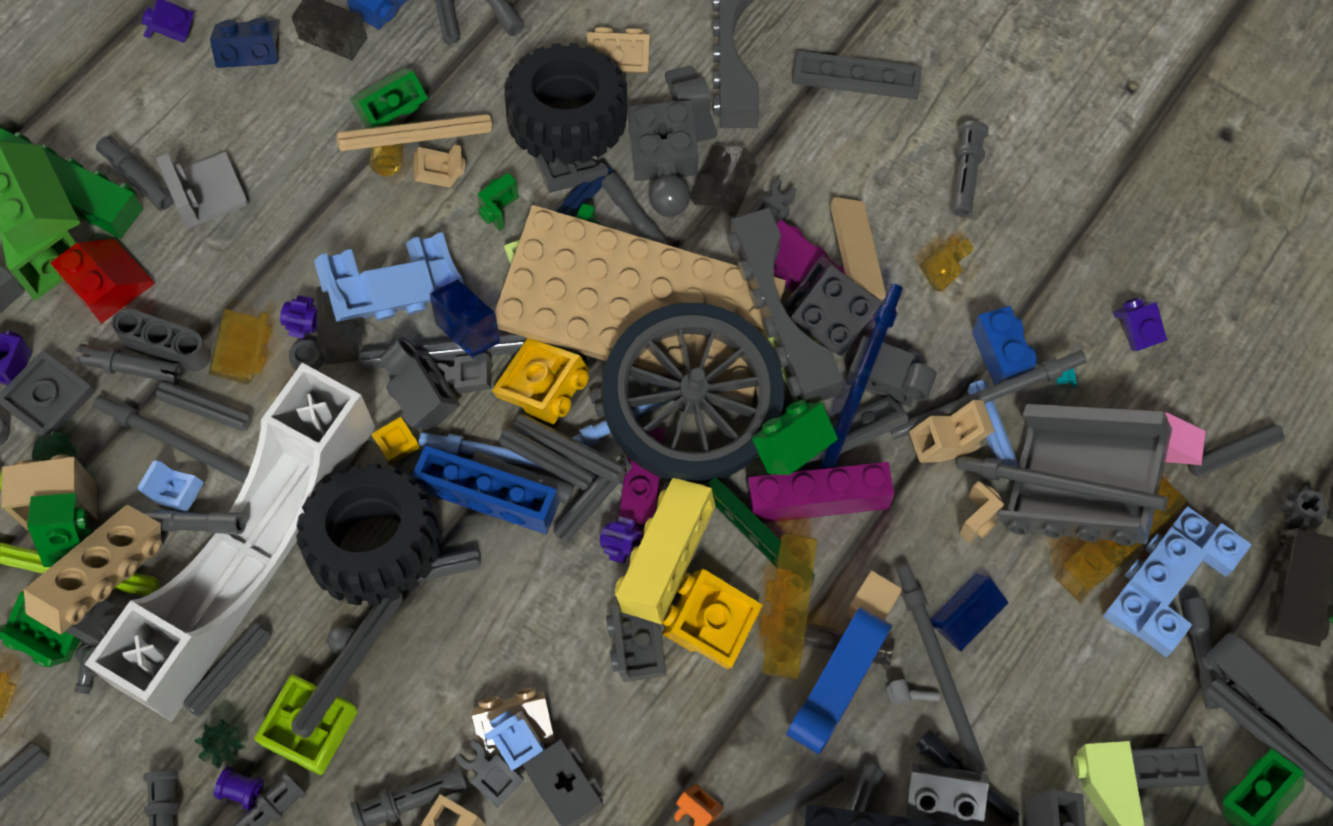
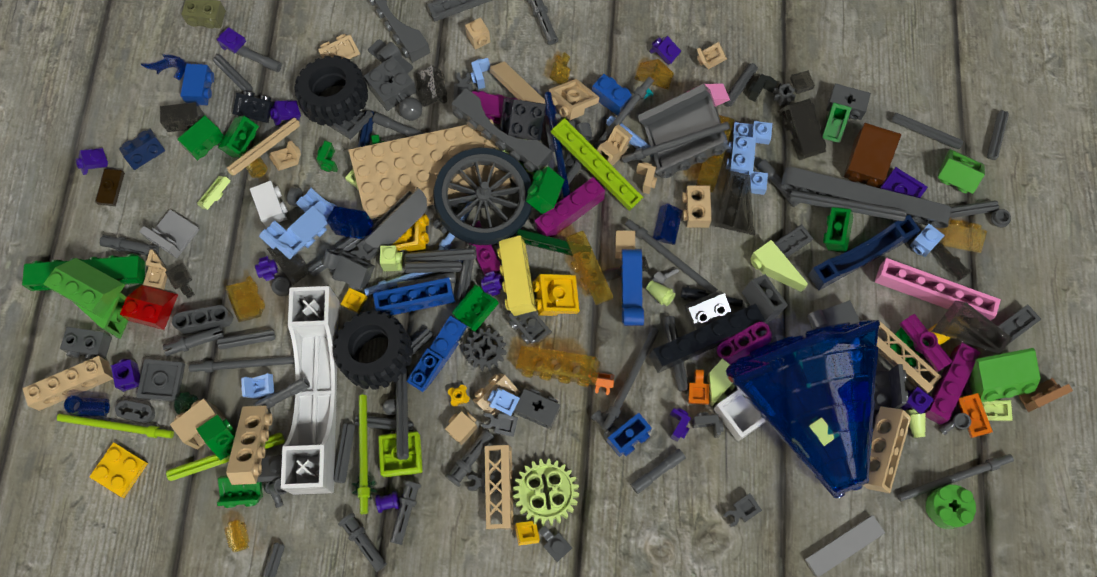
camera: 30 degrees left, 5 degrees up
none -> dark brown plate [95,169,125,207]
none -> tan slope [143,250,168,290]
none -> clear smoke plate [165,263,195,298]
none -> green brick [177,116,224,161]
none -> yellowish green plate [197,176,230,210]
none -> black bracket [232,91,275,123]
none -> white brick [250,181,288,227]
none -> dark purple bracket [270,101,301,125]
none -> dark grey tile [287,187,303,206]
none -> dark grey axle [355,415,414,432]
none -> lime bar [357,394,370,514]
none -> dark grey brick [364,187,427,248]
none -> yellowish green brick [380,245,403,271]
none -> blue slope [406,316,468,392]
none -> tan brick [445,411,477,446]
none -> yellow plate [448,385,470,407]
none -> green bracket [452,285,499,332]
none -> dark grey gear [464,328,507,371]
none -> tan brick [465,17,490,50]
none -> light blue bracket [470,58,490,89]
none -> clear yellow brick [516,345,600,387]
none -> tan plate [547,79,599,120]
none -> lime plate [551,118,643,211]
none -> clear yellow slope [635,59,674,90]
none -> yellowish green cone [646,280,675,306]
none -> tan brick [682,186,711,228]
none -> tan bracket [697,42,727,69]
none -> clear smoke wedge [715,171,755,236]
none -> pearl dark grey bracket [749,74,777,102]

